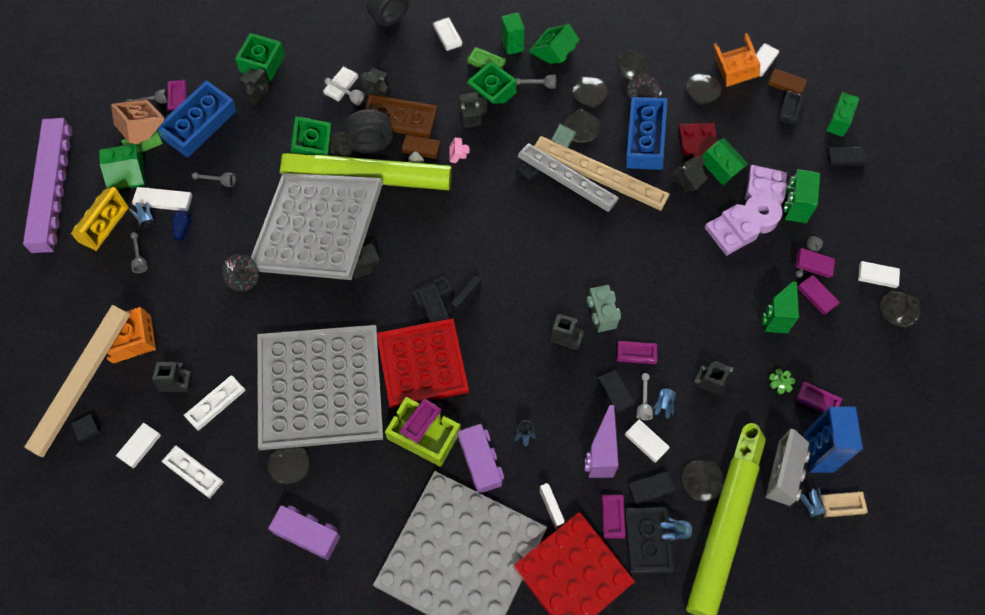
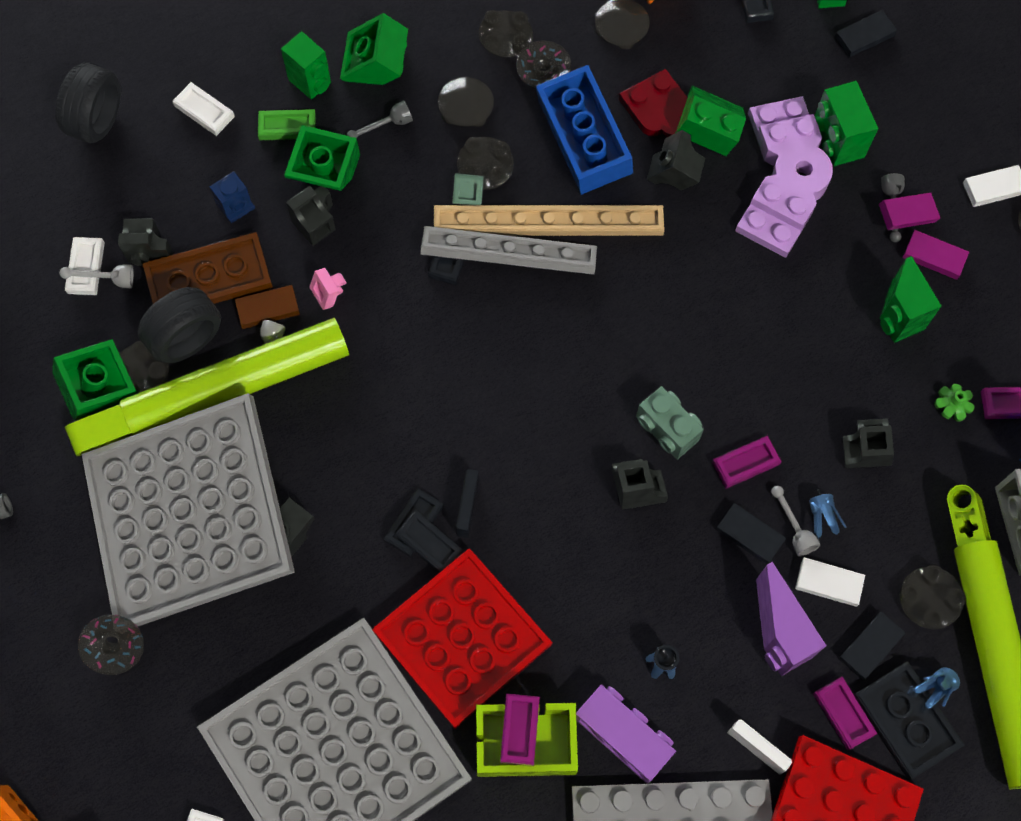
camera: 30 degrees left, 5 degrees up
none -> dark blue brick [209,171,255,223]

